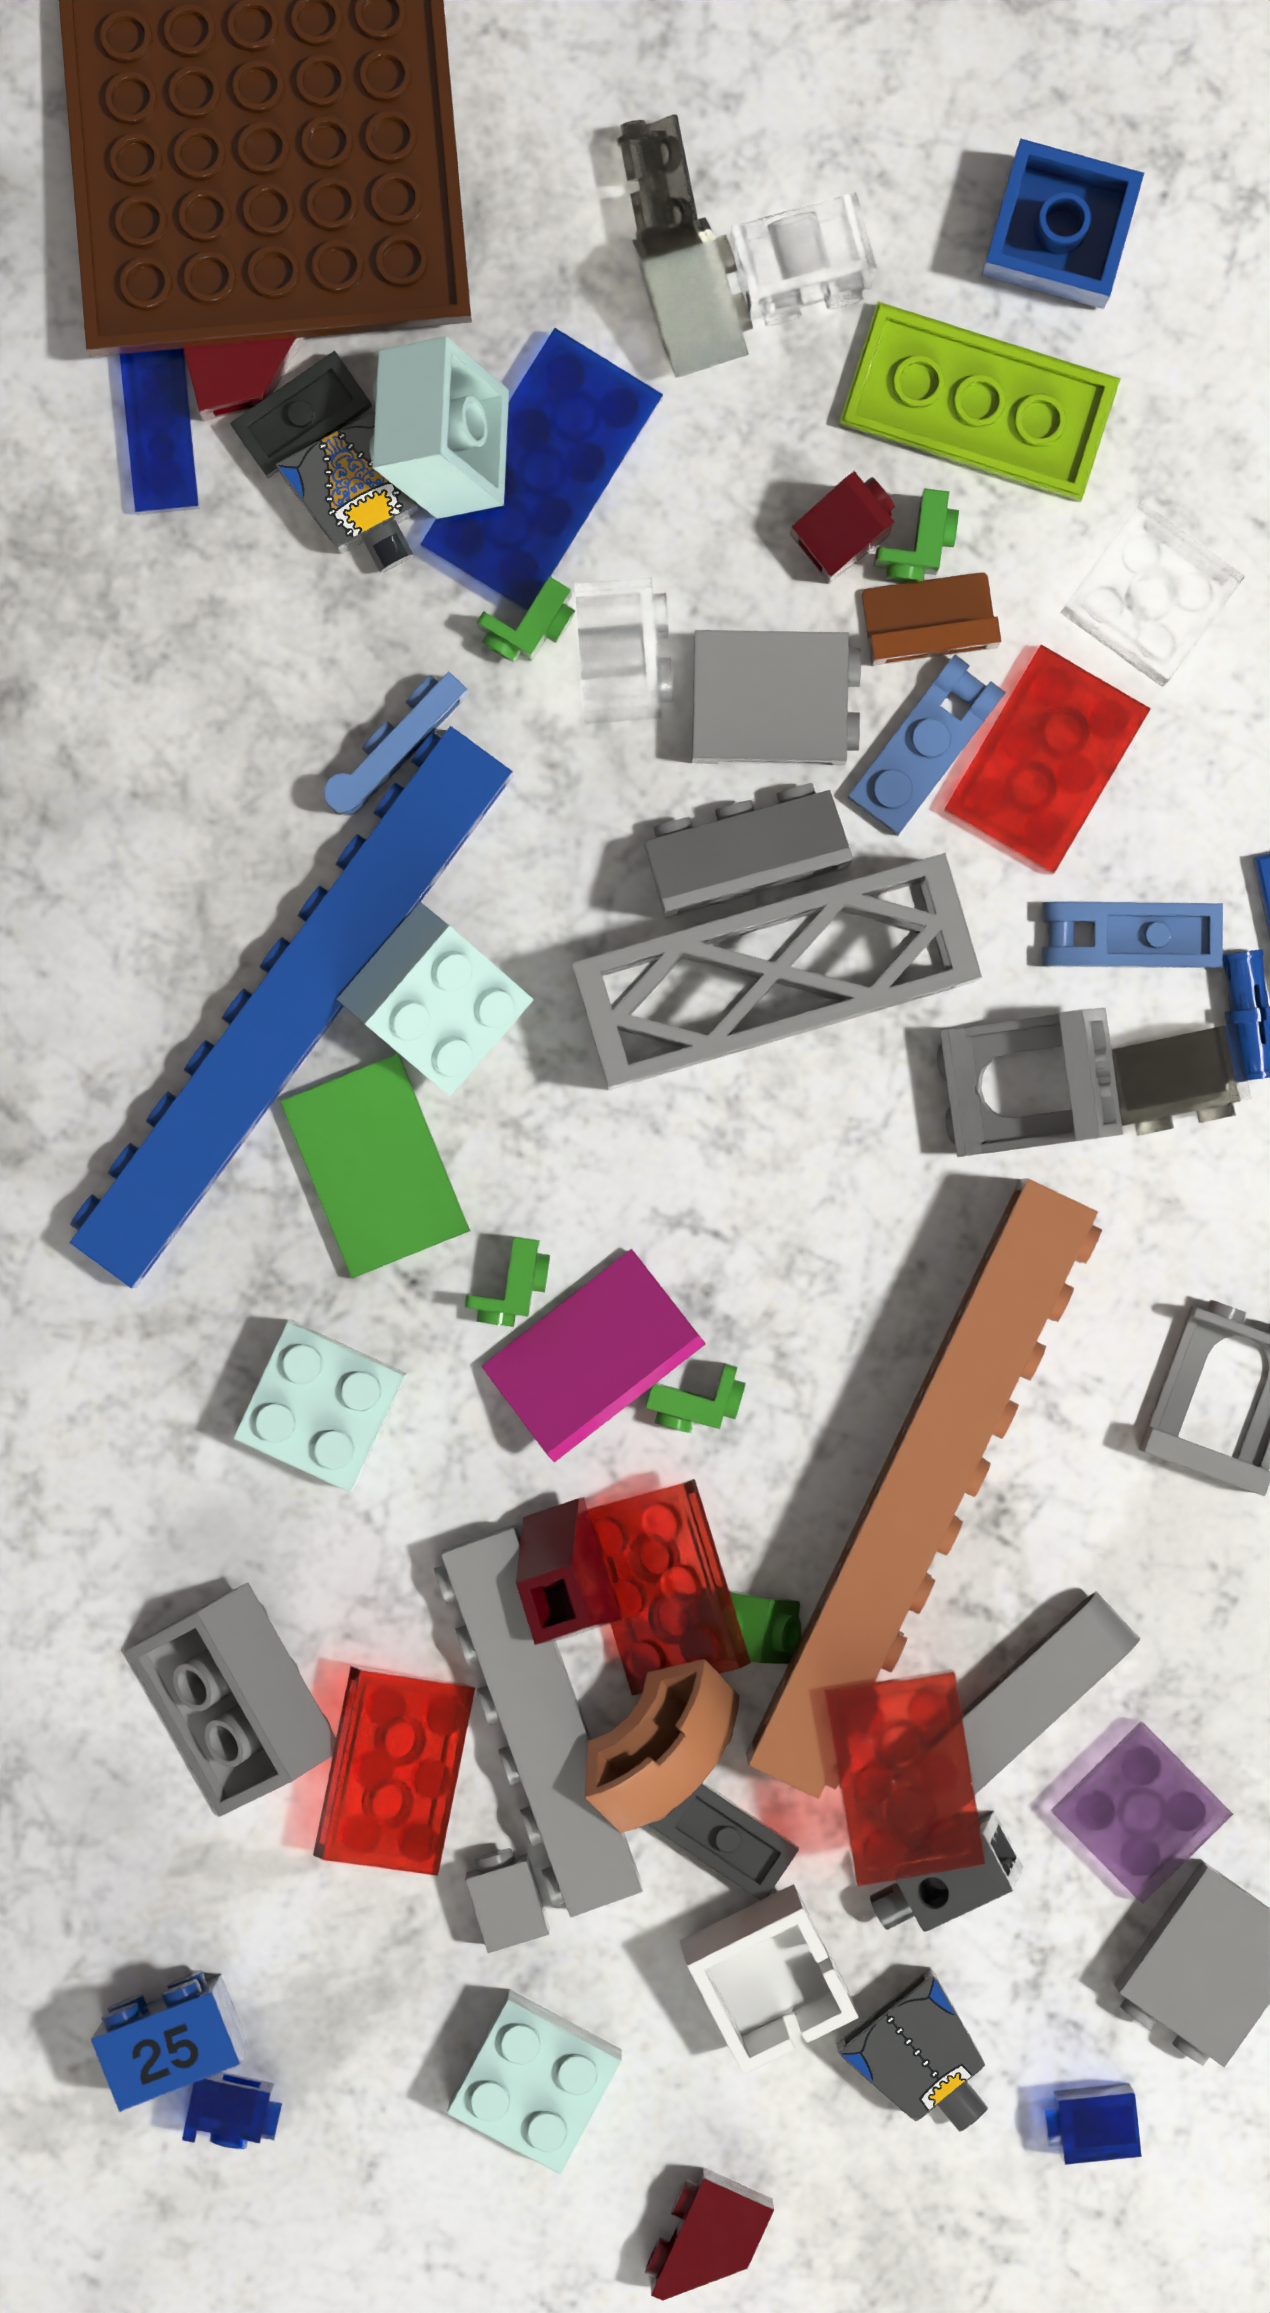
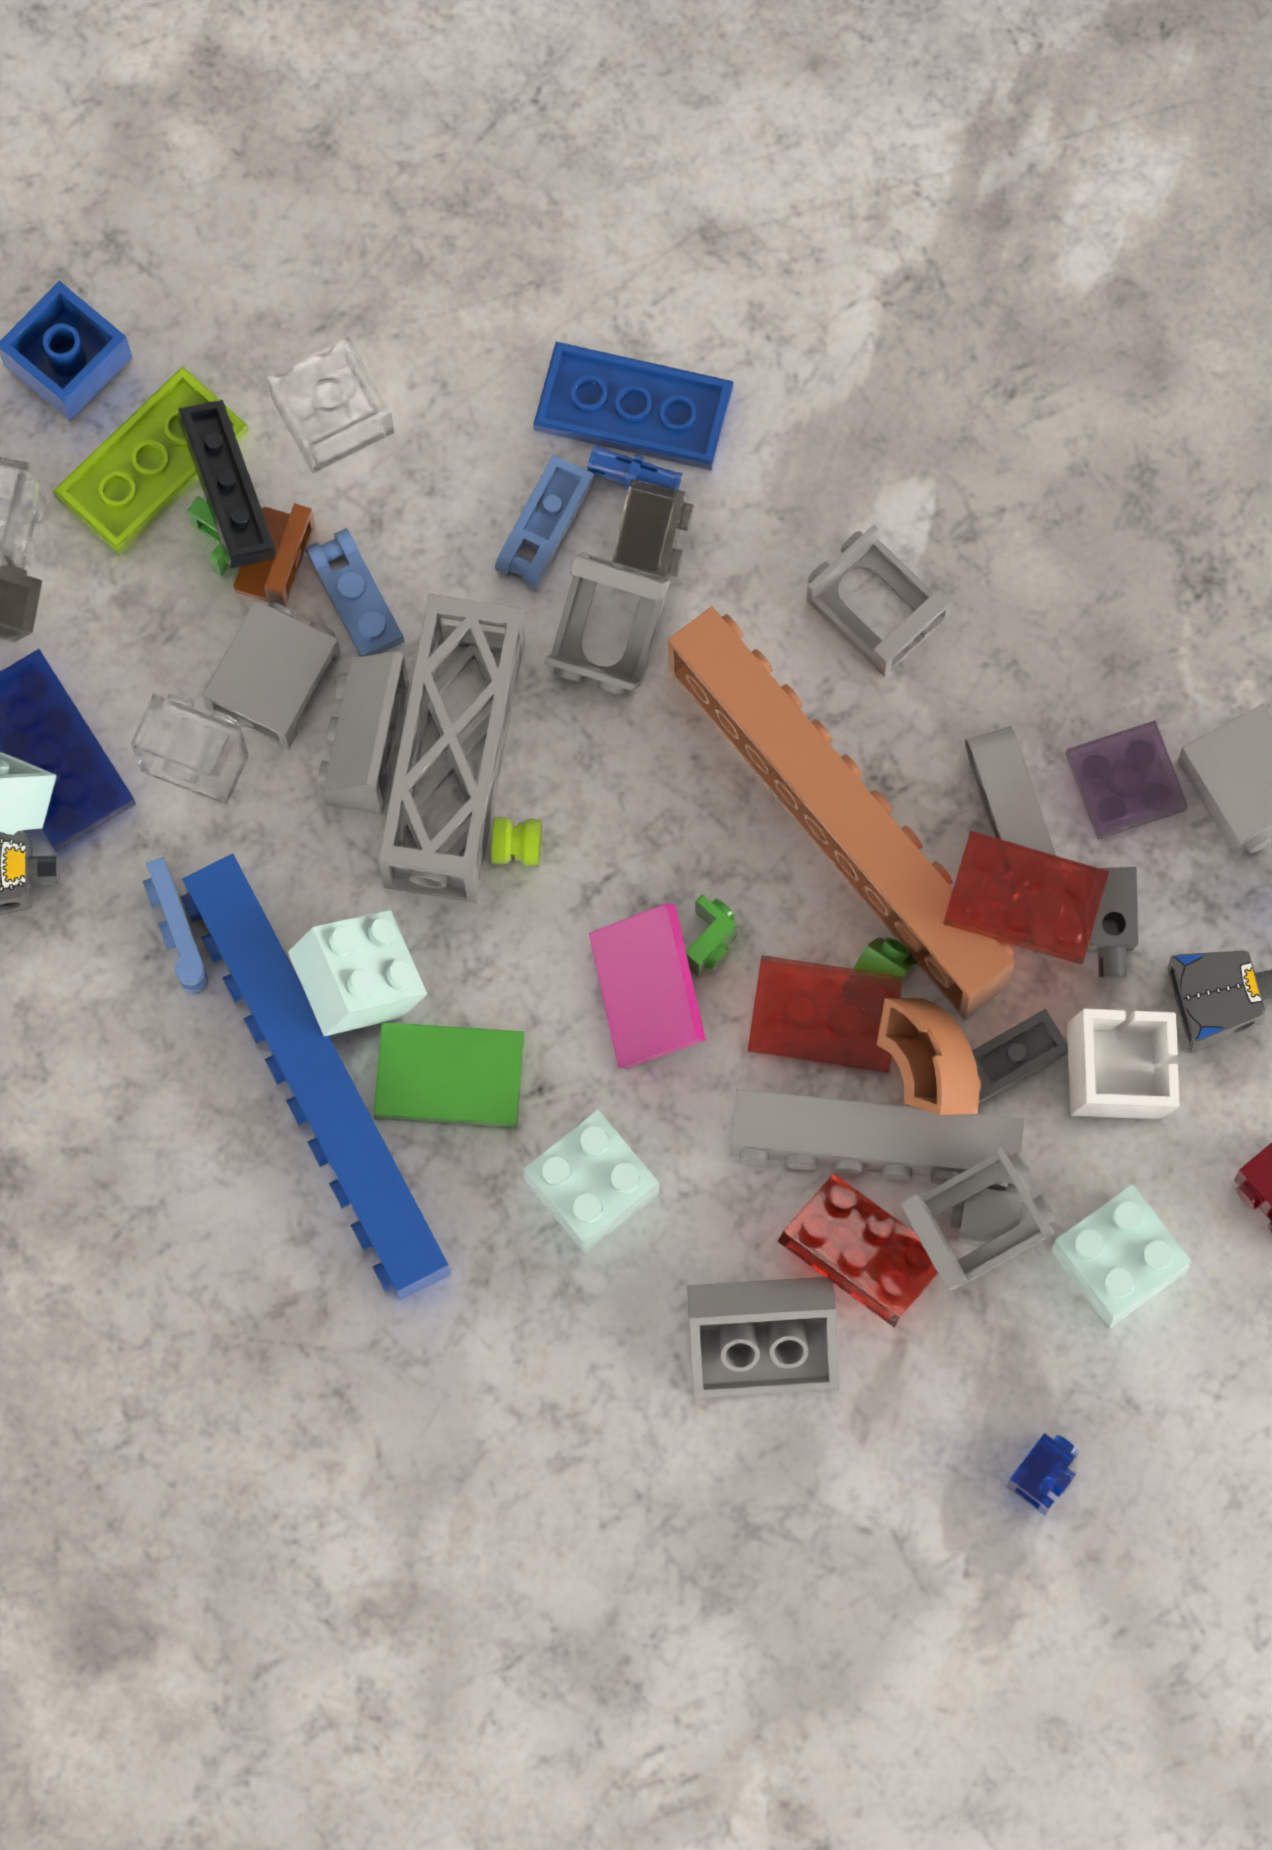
camera: 60 degrees left, 15 degrees down
blue brick [91,1971,249,2112] -> none
bright green bracket [465,1237,550,1327] -> none
bright green bracket [477,576,576,663] -> none
dark red slope [516,1497,622,1645] -> none
dark red slope [790,471,895,584] -> none
clear red plate [943,644,1151,875] -> none
none -> black tile [178,400,276,569]
none -> lime wheel [491,817,542,866]
none -> light grey panel [900,1146,1056,1290]

